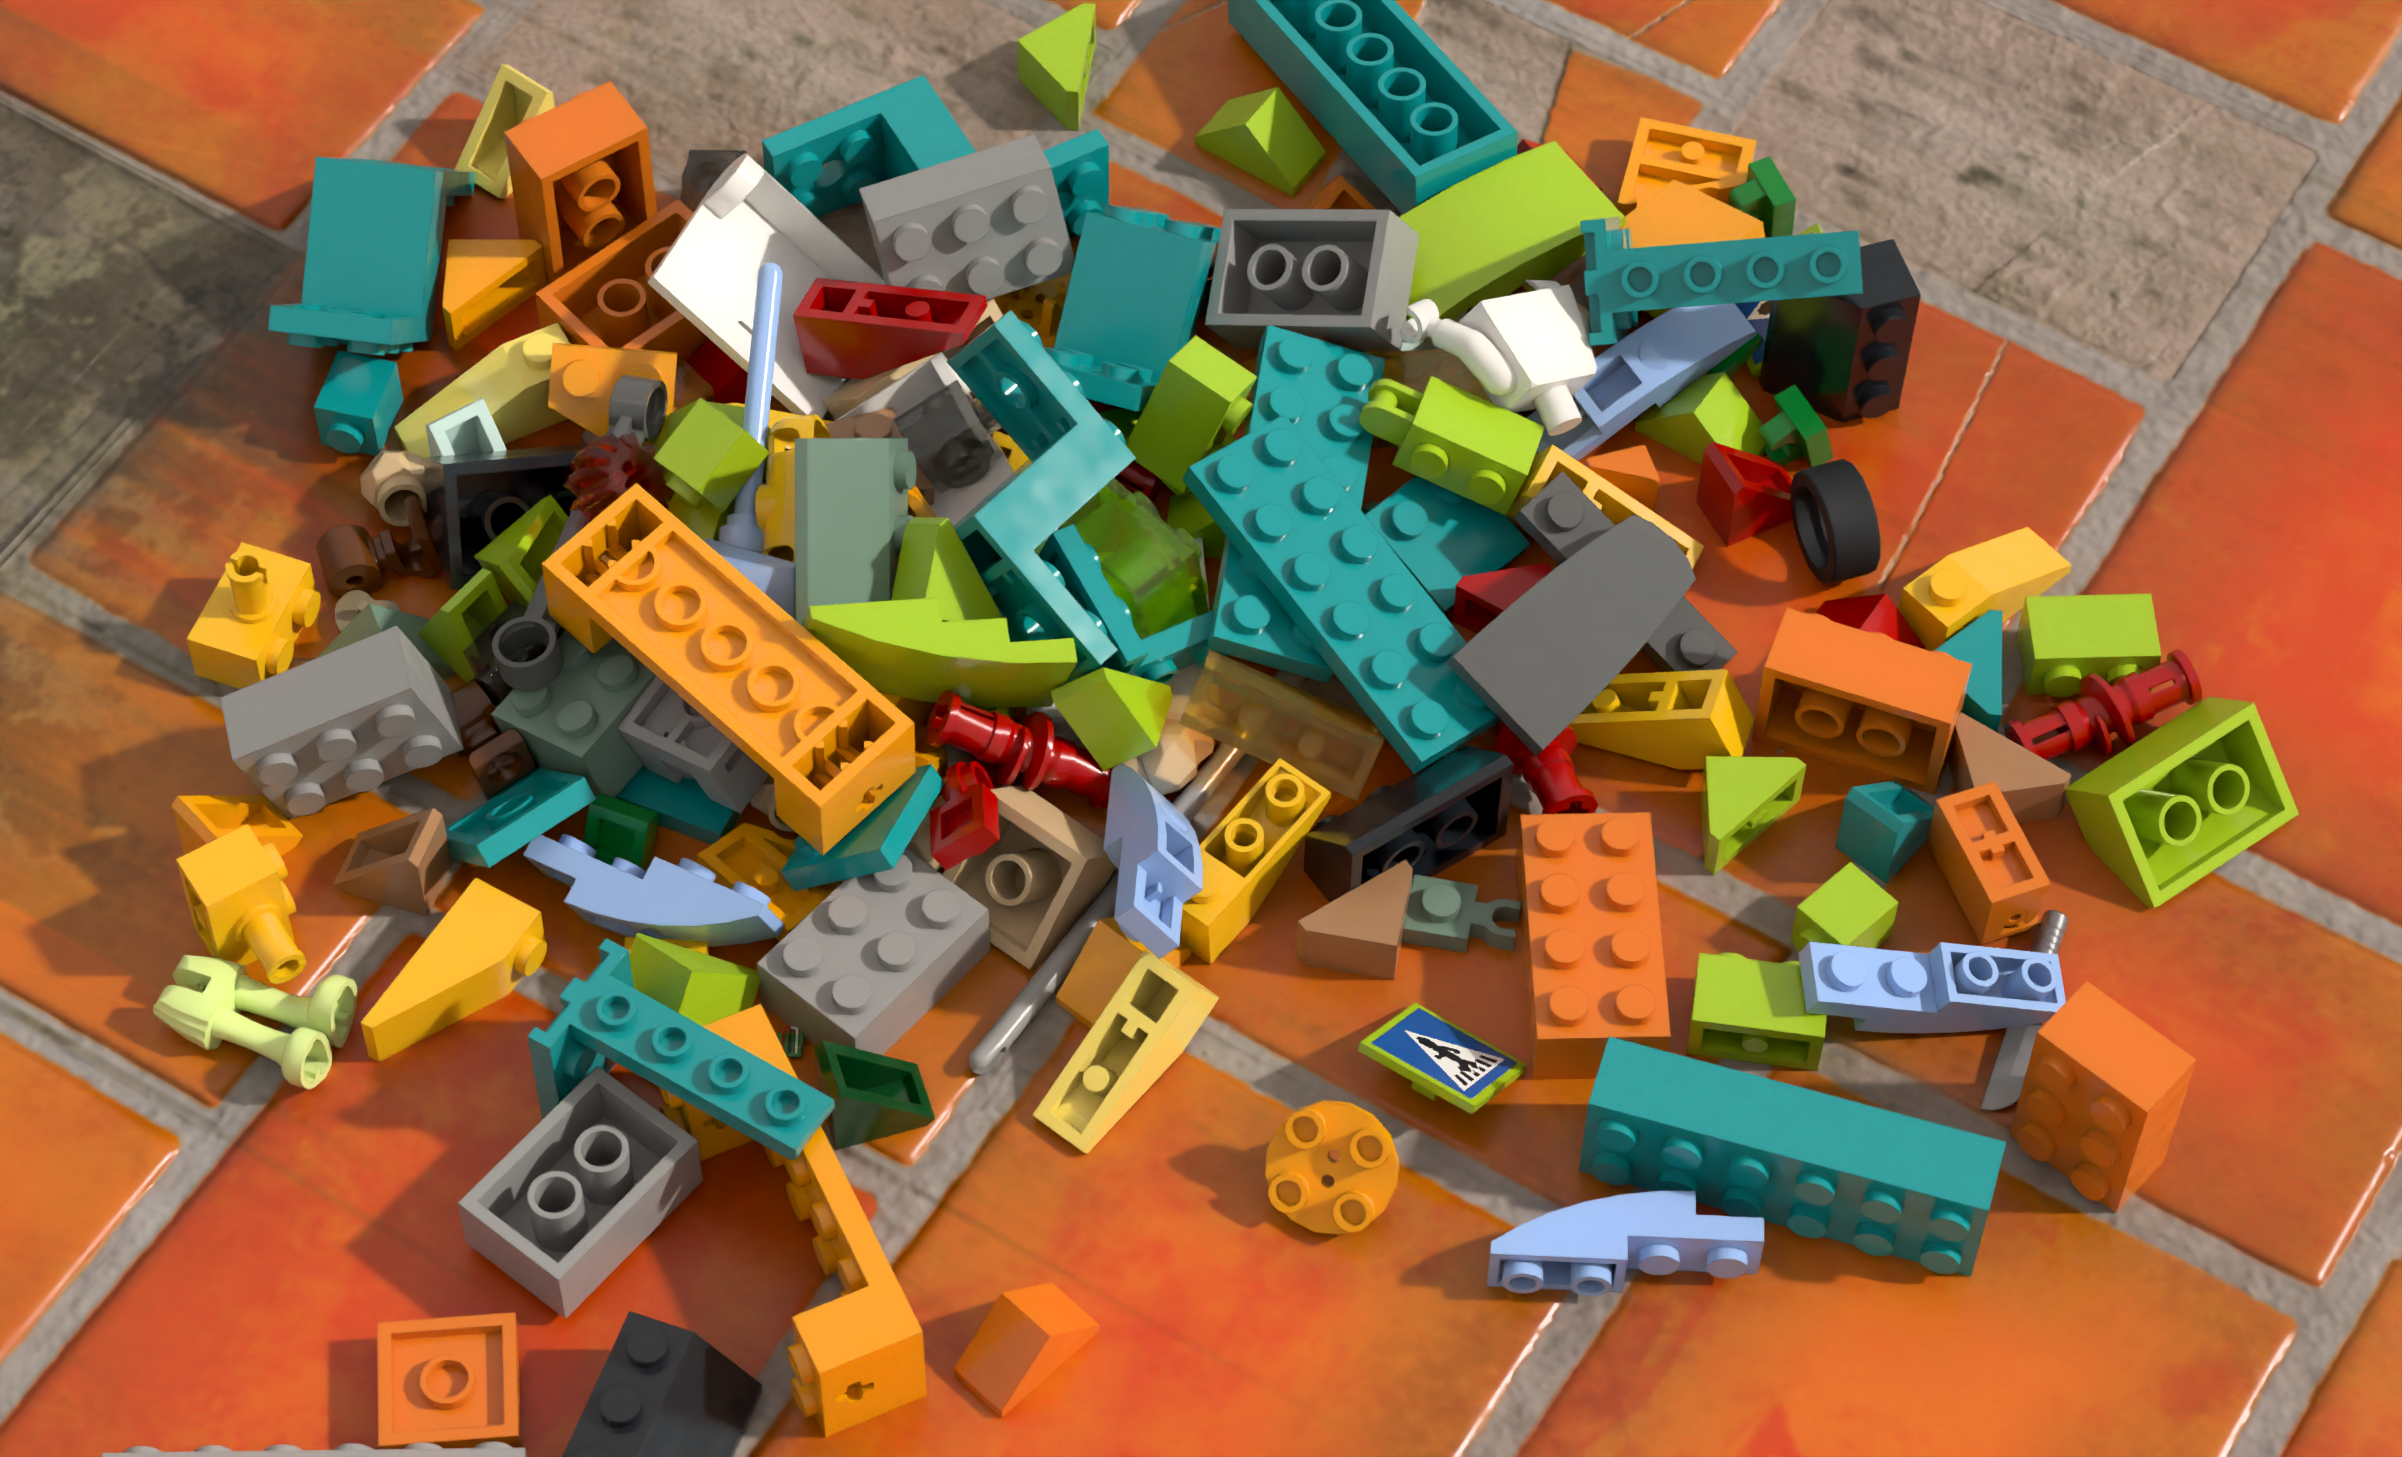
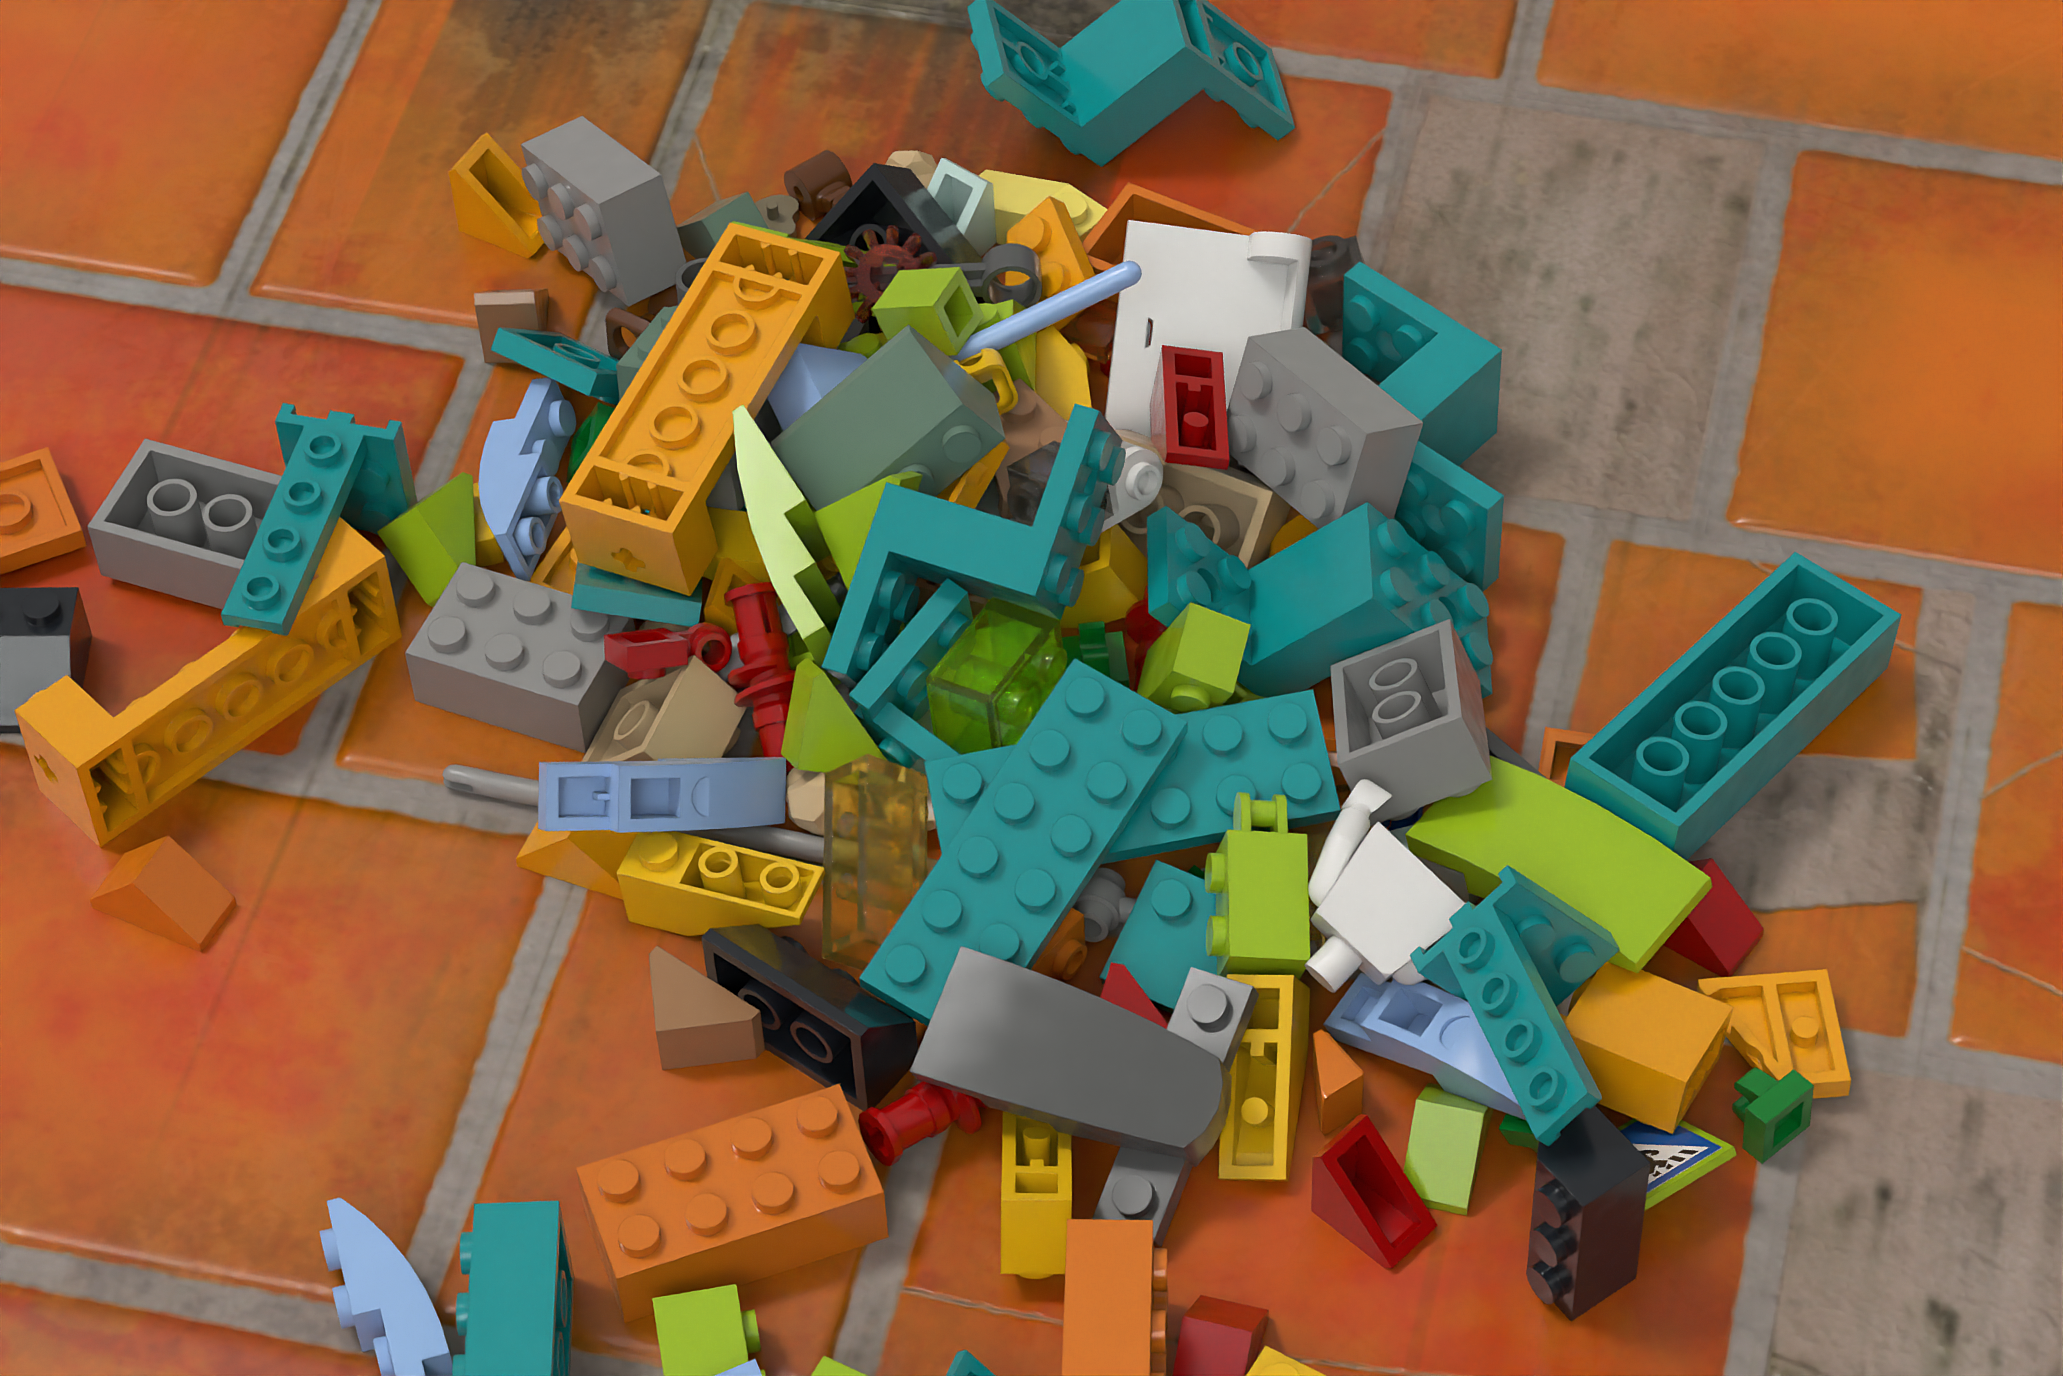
camera: 75 degrees right, 5 degrees down
yellowish green piece [153,955,357,1089] -> none
yellow brick [176,824,307,984] -> none
yellow brick [186,542,321,689] -> none
teal brick [314,350,403,456] -> none
yellow slope [361,877,547,1062] -> none
light orange slope [442,239,547,351] -> none
light yellow slope [454,64,555,198] -> none
orange brick [504,81,657,285] -> none
dark green slope [814,1040,935,1150] -> none
lime slope [1017,3,1096,131] -> none
light yellow slope [1033,950,1219,1154] -> none
lime slope [1195,87,1326,196] -> none
light orange plate [1265,1100,1399,1235] -> none
piece [1357,1002,1527,1114] -> none
sand green plate [1402,875,1521,953] -> none
lime slope [1700,756,1806,875] -> none
green tile [1758,384,1833,467] -> none
black tyre [1790,459,1881,585] -> none

